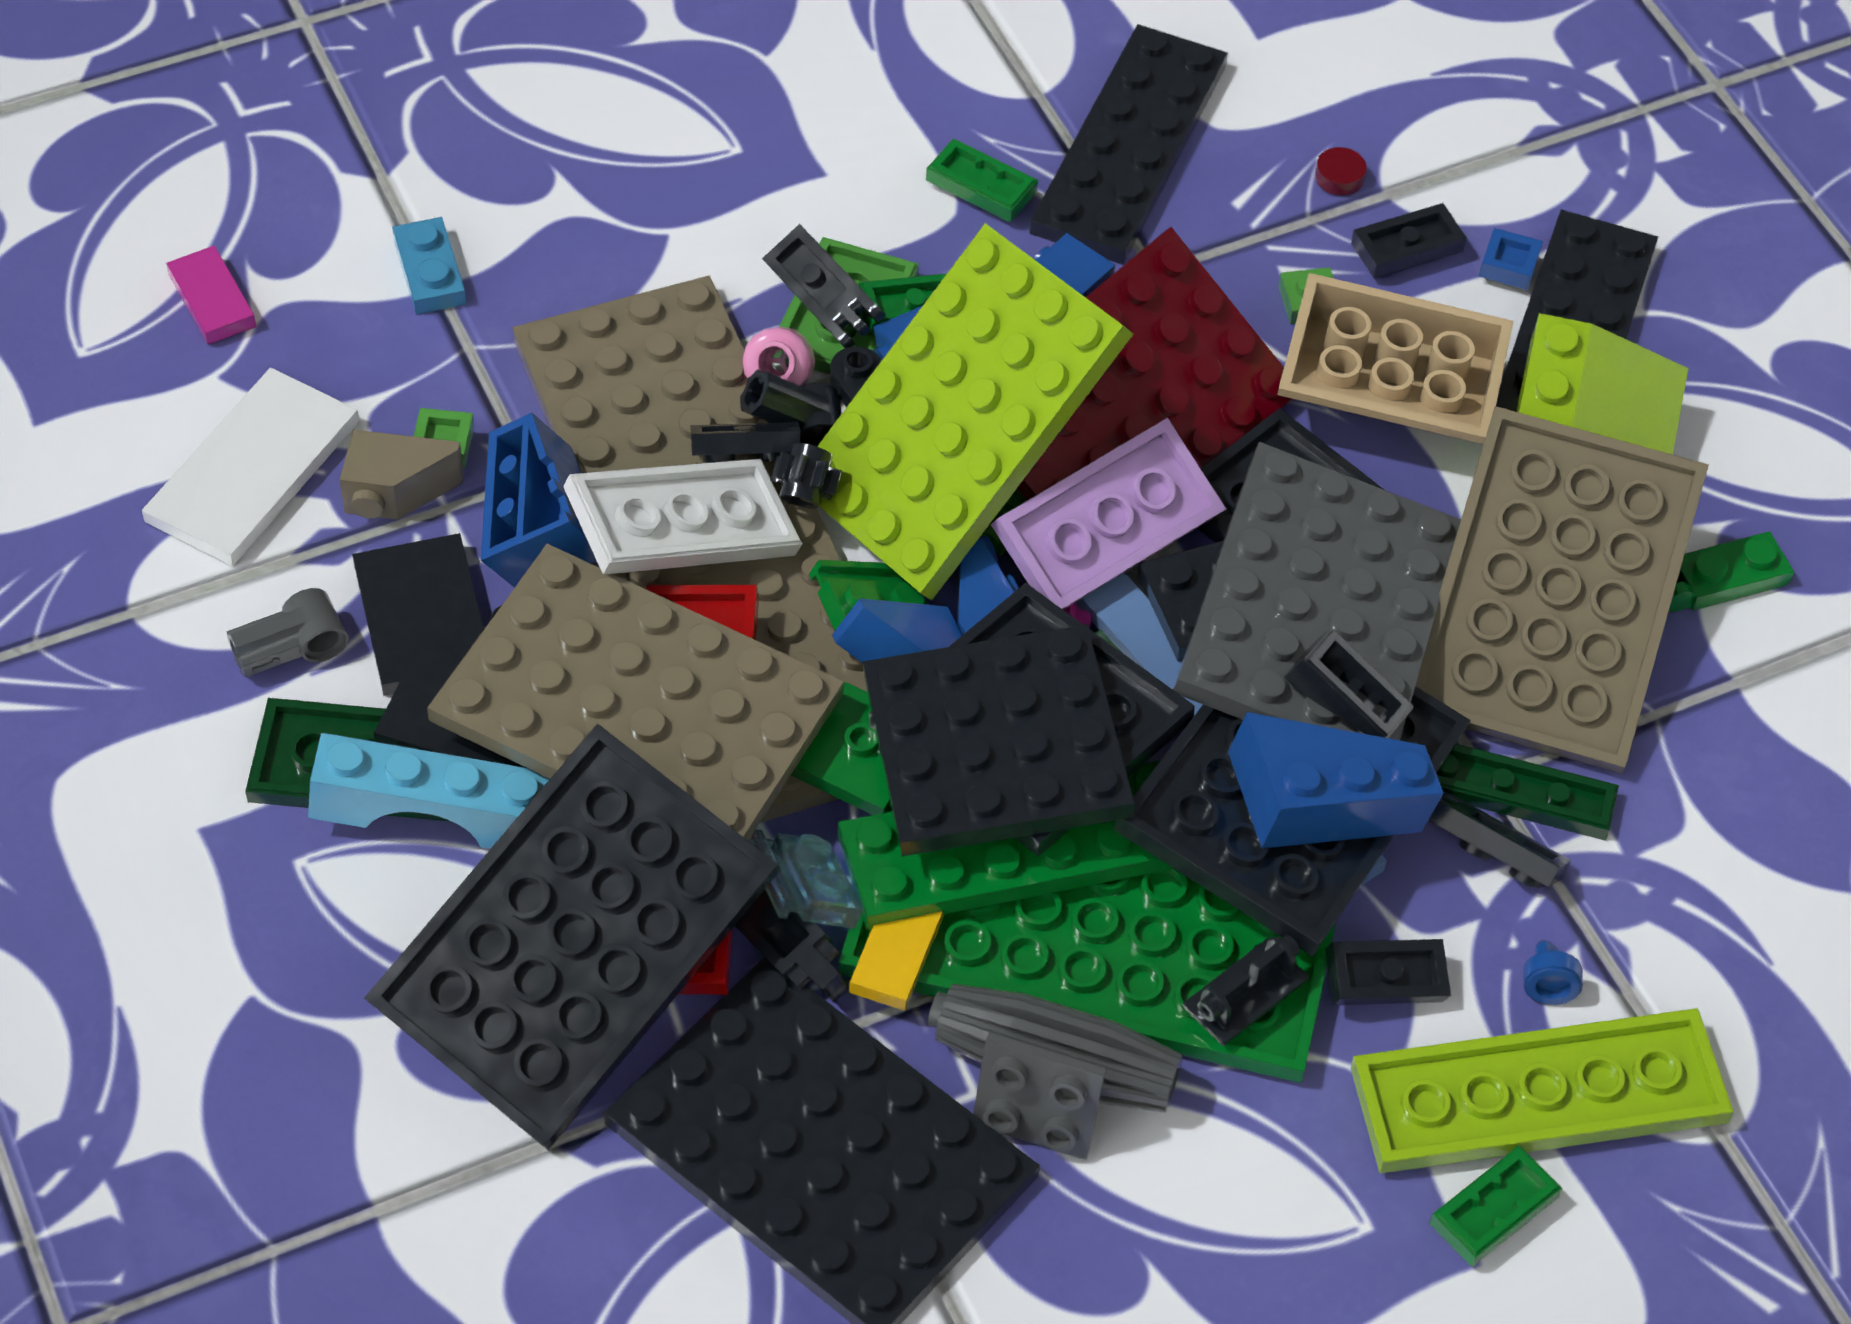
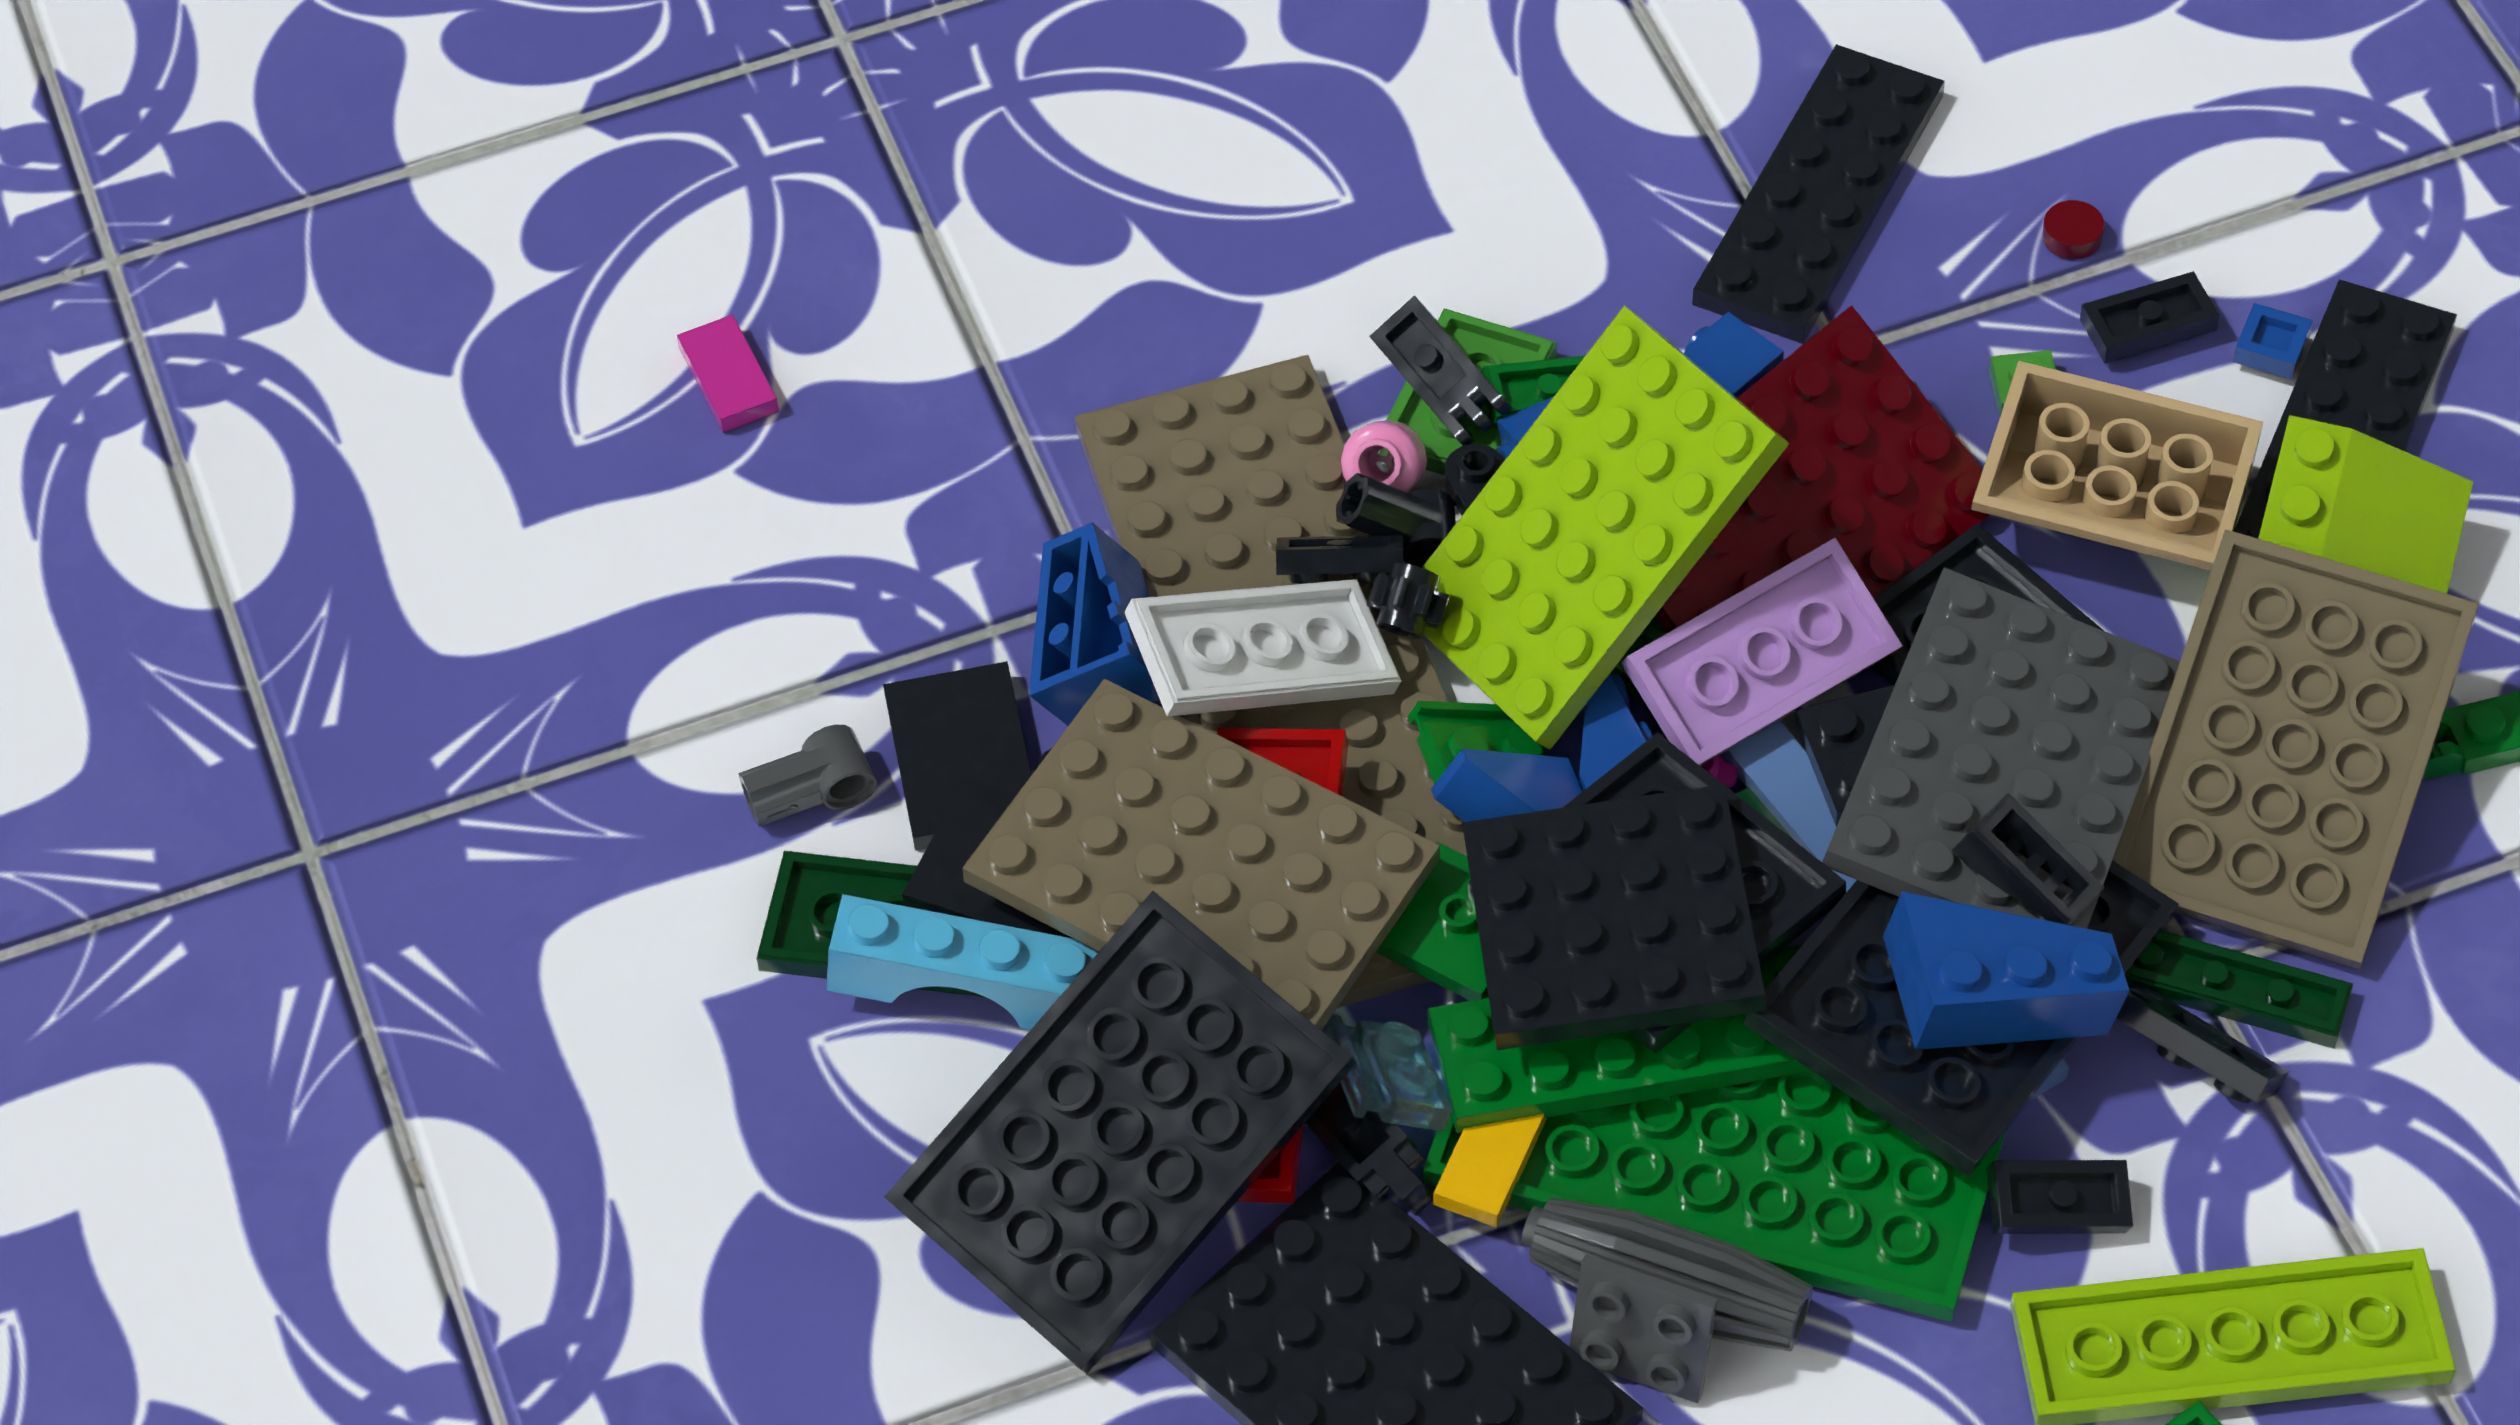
camera: 10 degrees right, 0 degrees up
white tile [142,367,359,566] -> none
dark tan slope [339,429,464,520] -> none
dark azure plate [392,217,466,315] -> none
bright green plate [414,408,474,468] -> none
green plate [926,138,1038,223] -> none
black hinge [1182,935,1310,1047] -> none
blue tile [1523,940,1583,1005] -> none

